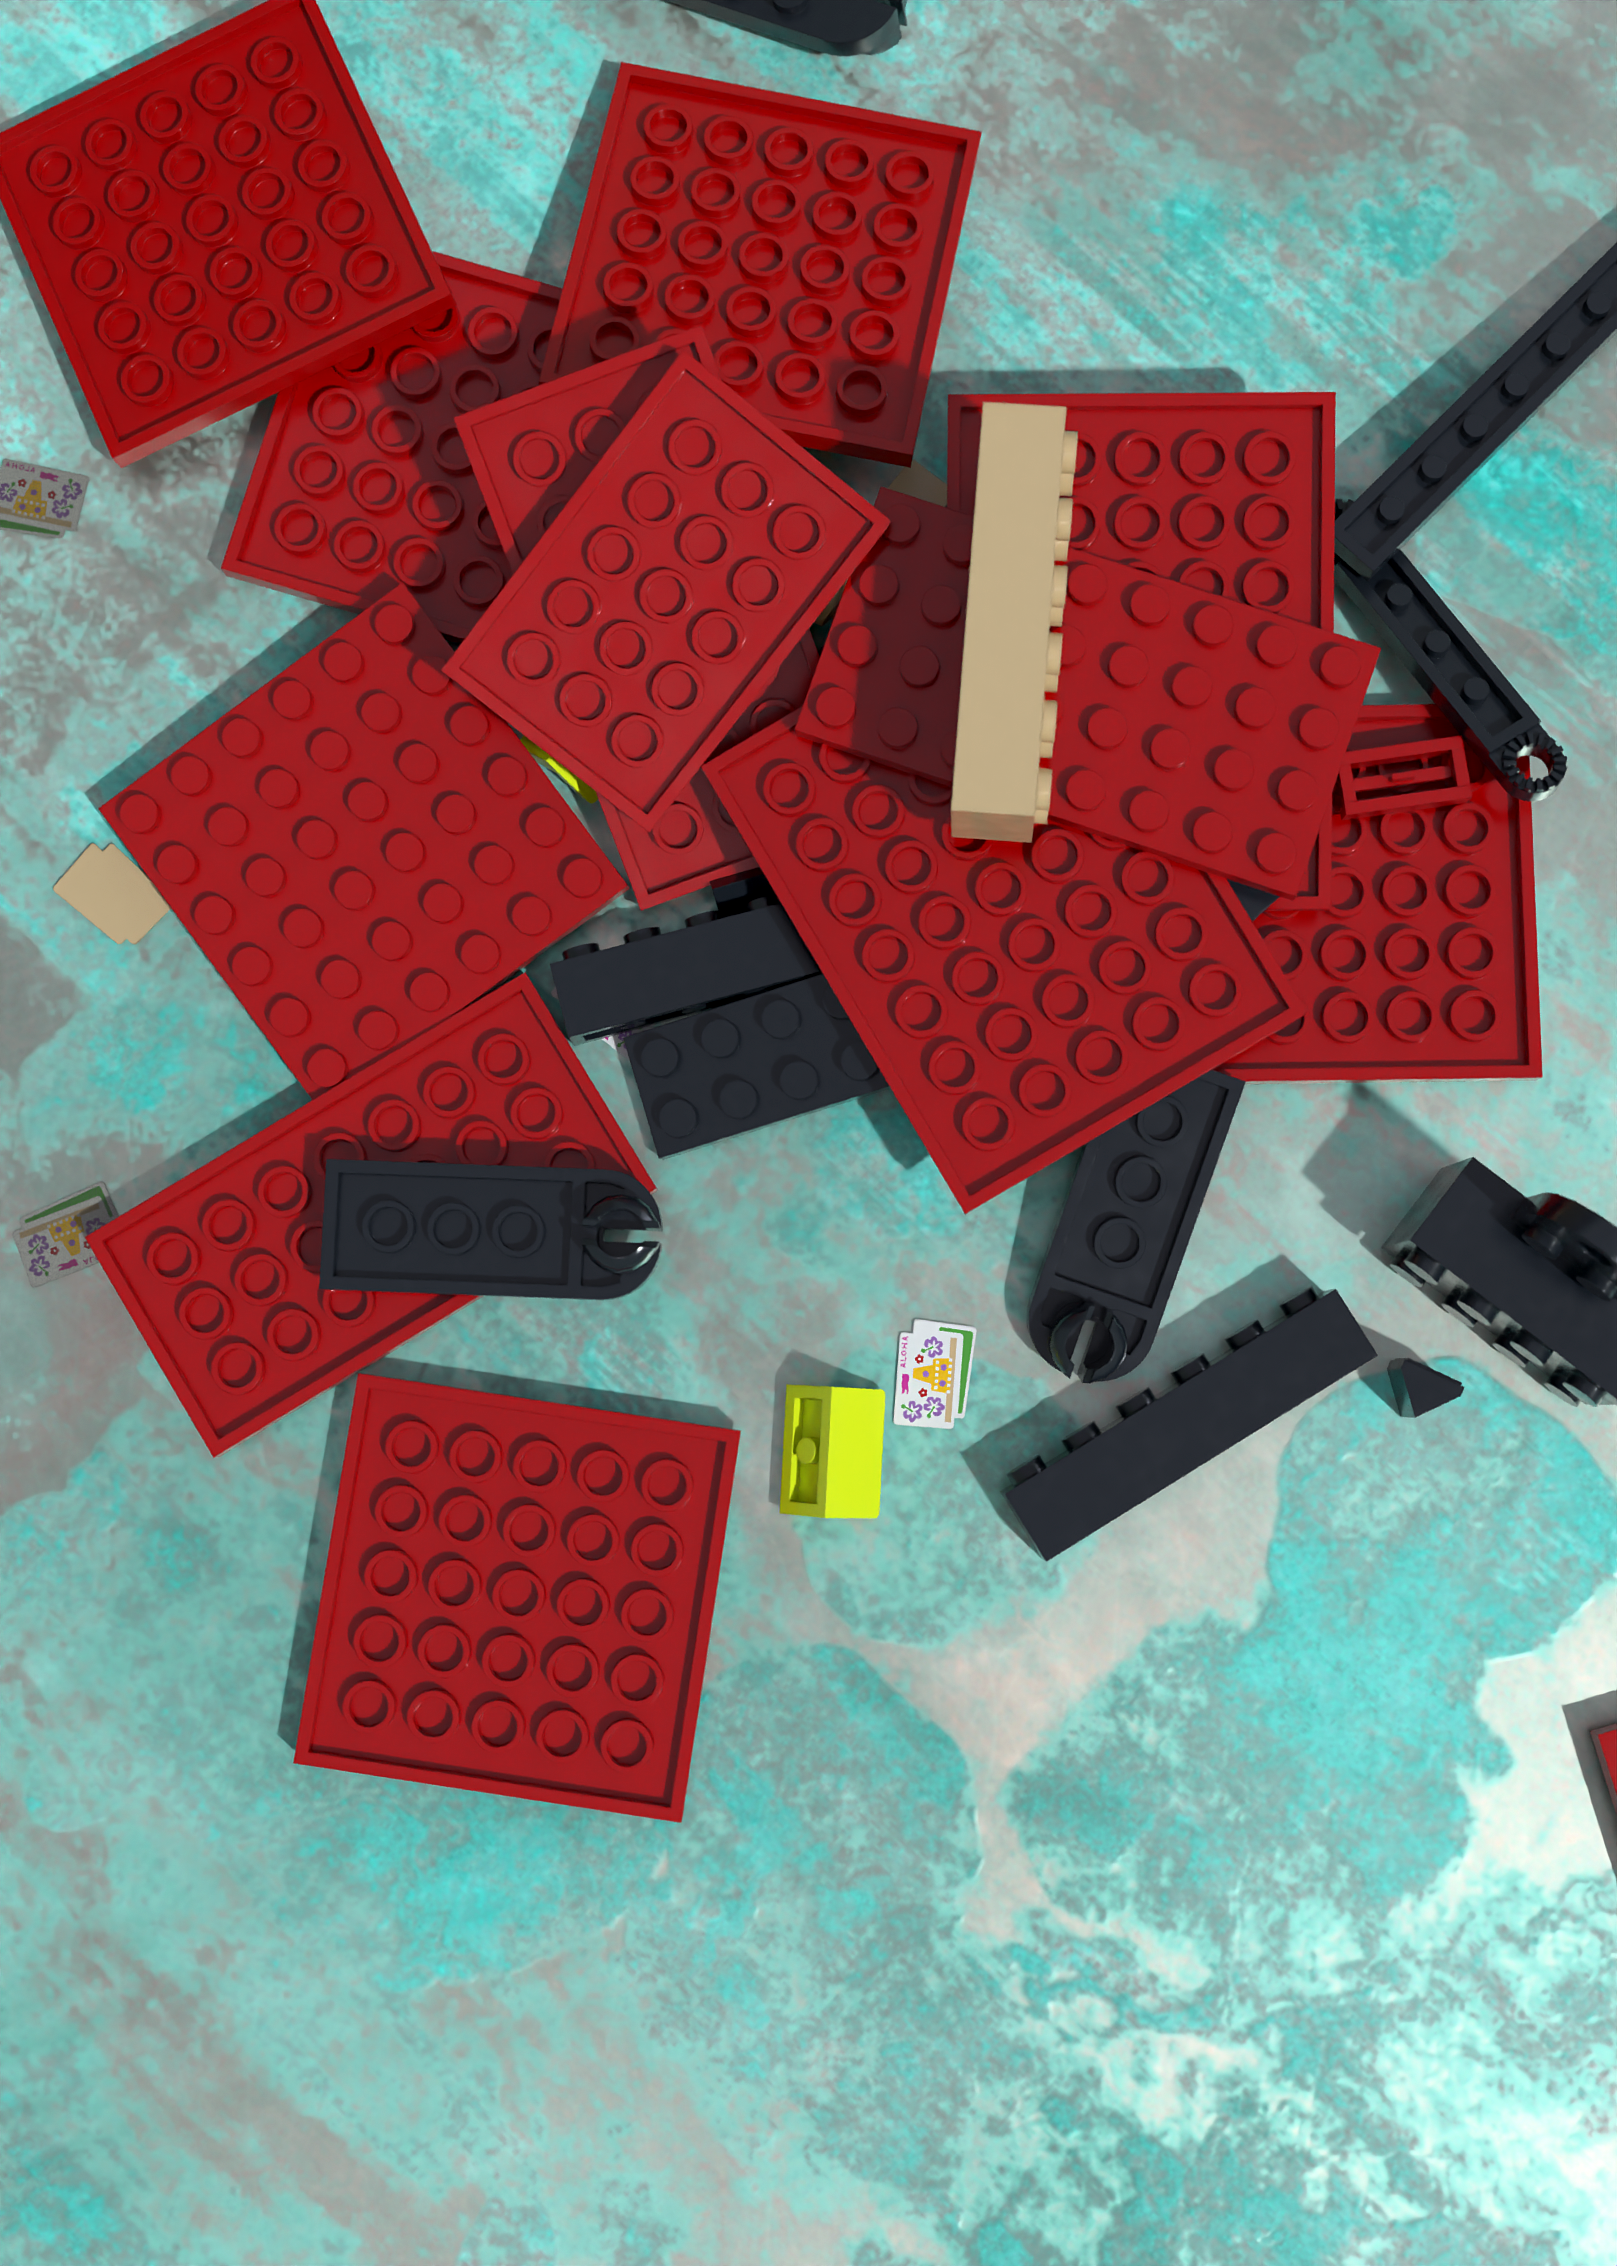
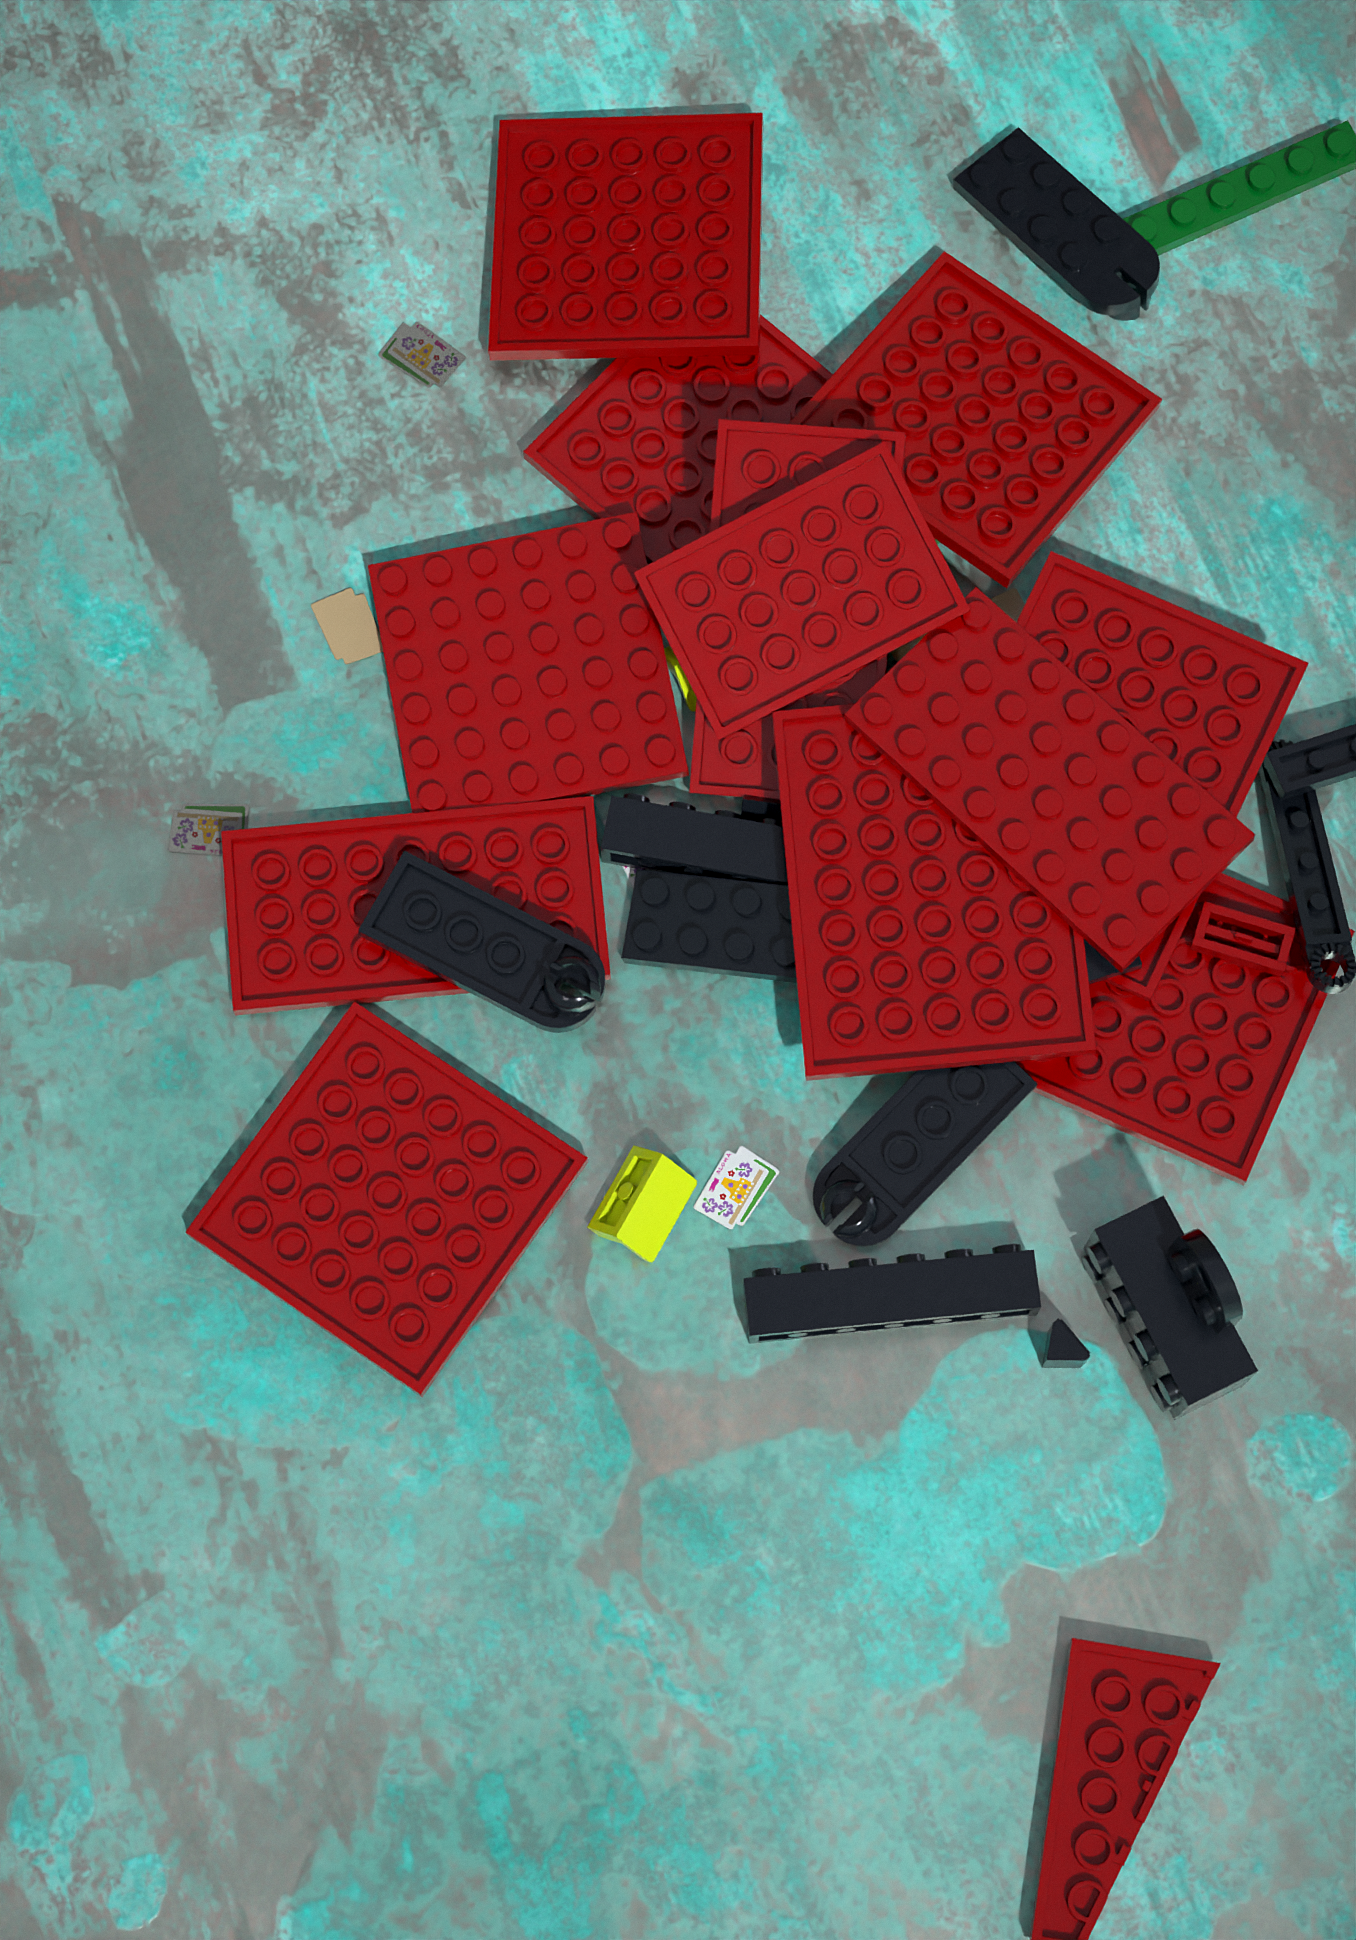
camera: 25 degrees right, 10 degrees down
tan brick [951,402,1078,843] -> none

